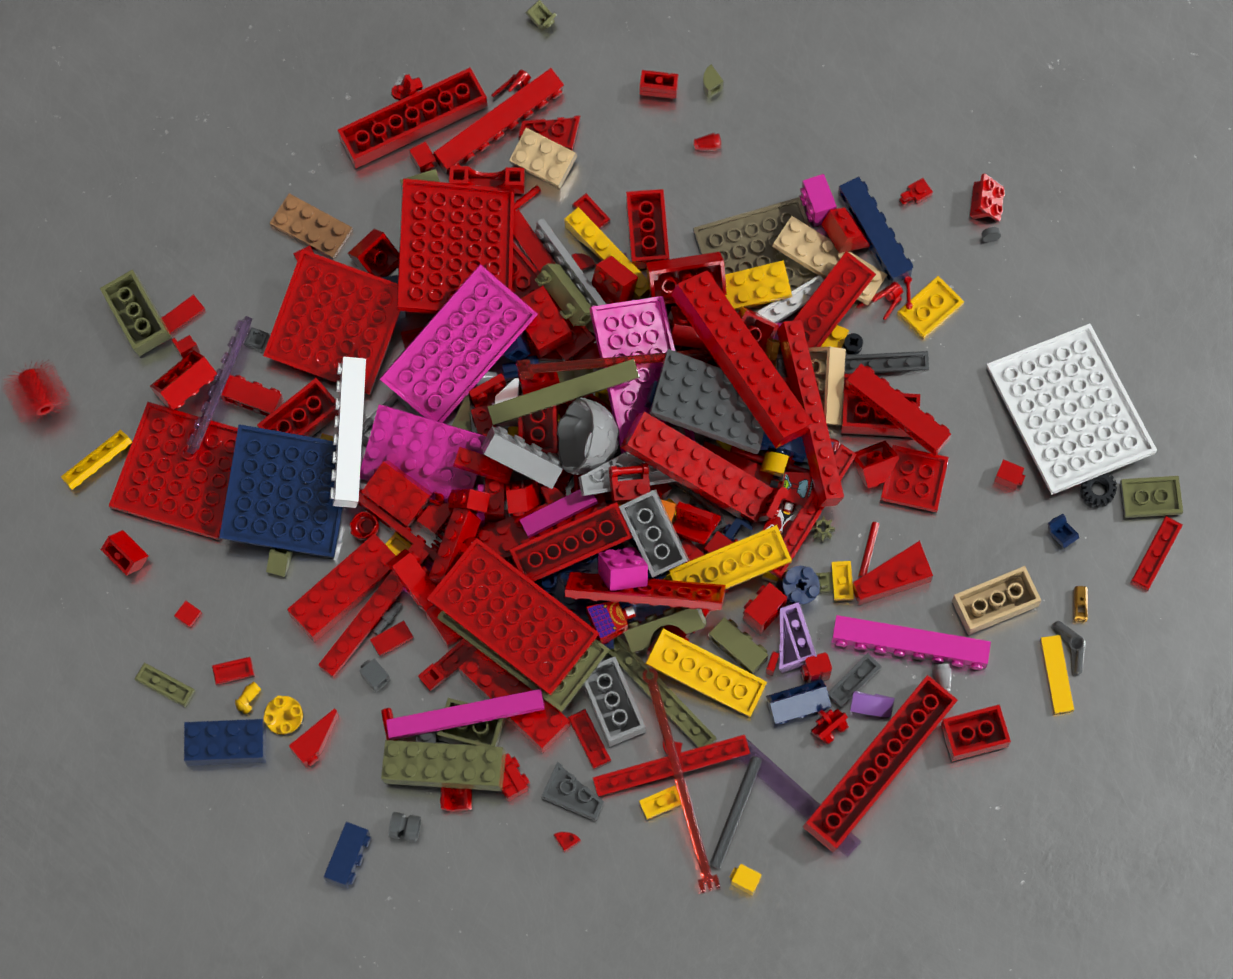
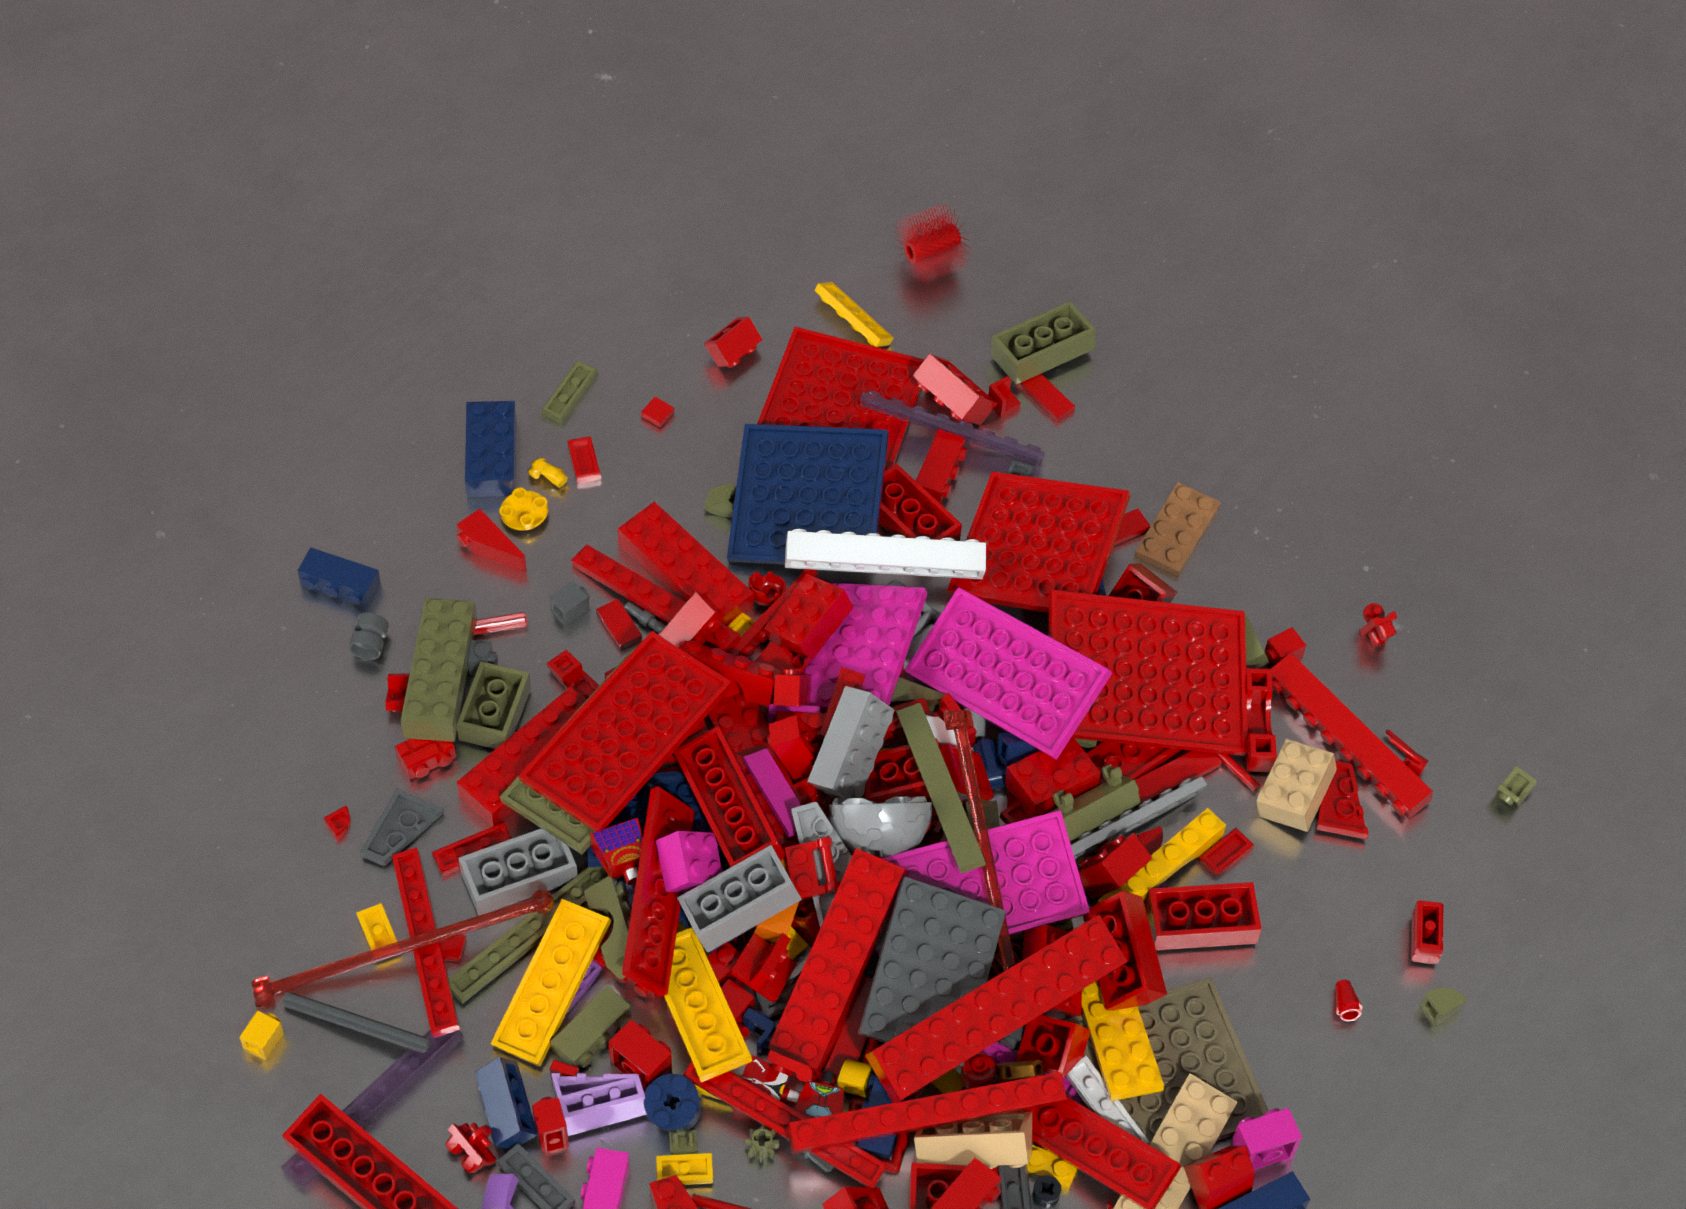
camera: 85 degrees right, 15 degrees down
red brick [337,67,488,169] -> none
dark pink tile [386,689,545,740] -> none

